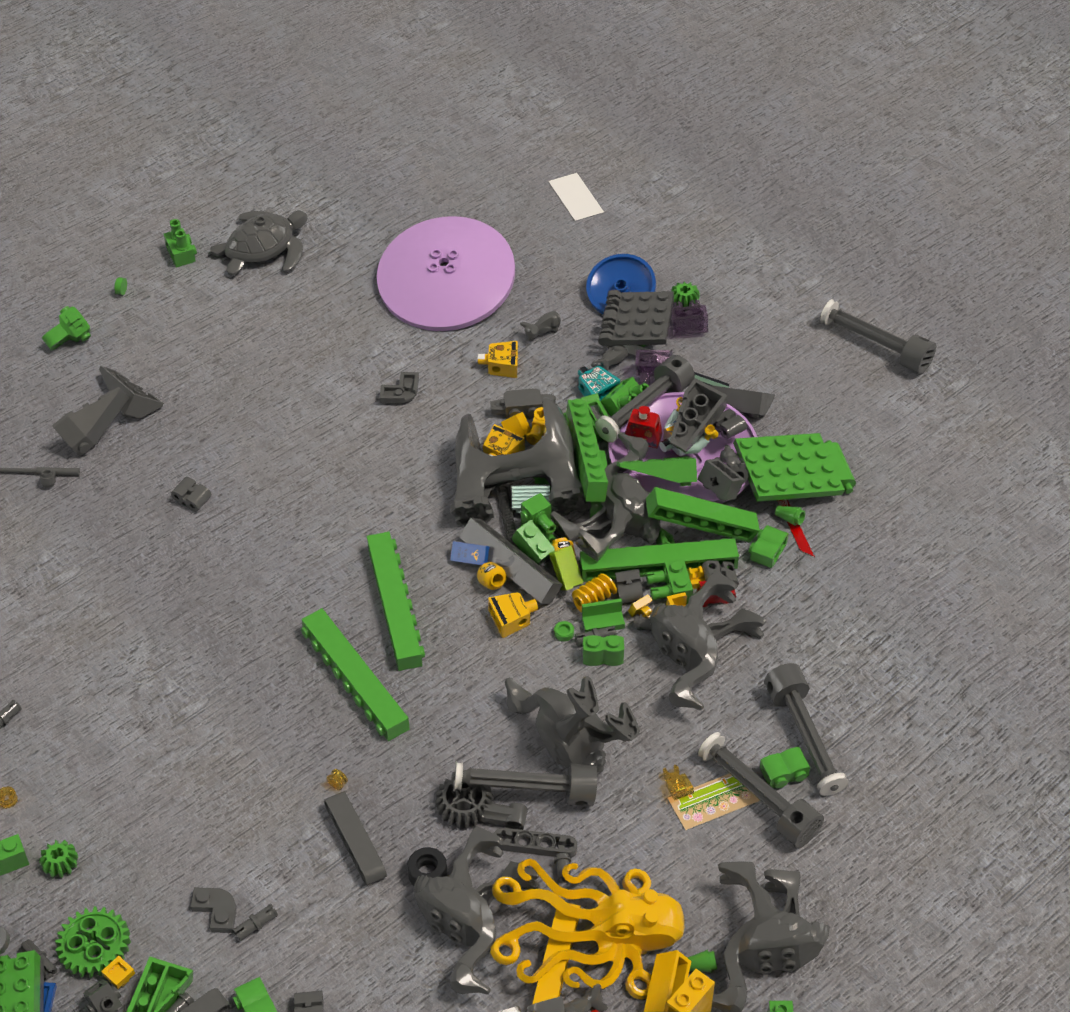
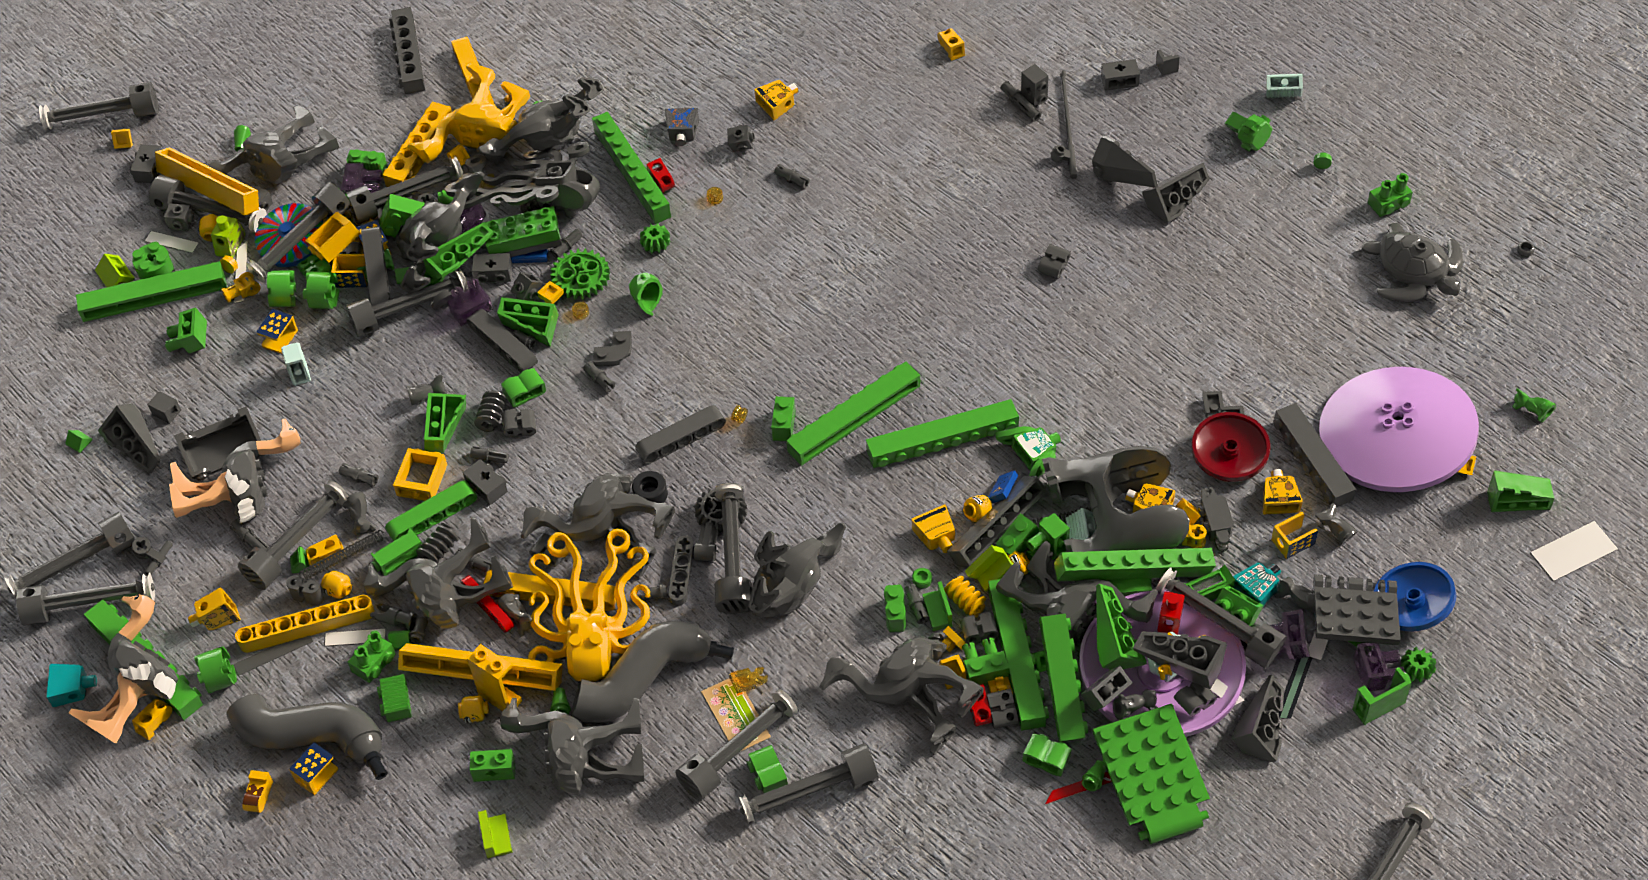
camera: 90 degrees right, 5 degrees up
none -> dark grey piece [529,533,565,567]
none -> dark grey animal [571,621,734,723]
none -> clear yellow bush [572,302,589,320]
none -> bright green helmet [629,272,663,316]
none -> bright green brick [771,396,796,441]
none -> bright green torso [995,426,1061,479]
none -> dark red dish [1191,412,1271,482]
none -> light aqua brick [1266,74,1303,98]
none -> yellow piece [1271,512,1318,559]
none -> dark grey brick [1273,403,1356,507]
none -> bright green panel [1352,667,1412,725]
none -> bright green wedge [1487,470,1555,512]
none -> bright green animal [1512,388,1556,422]
none -> dark grey piece [1517,241,1535,257]

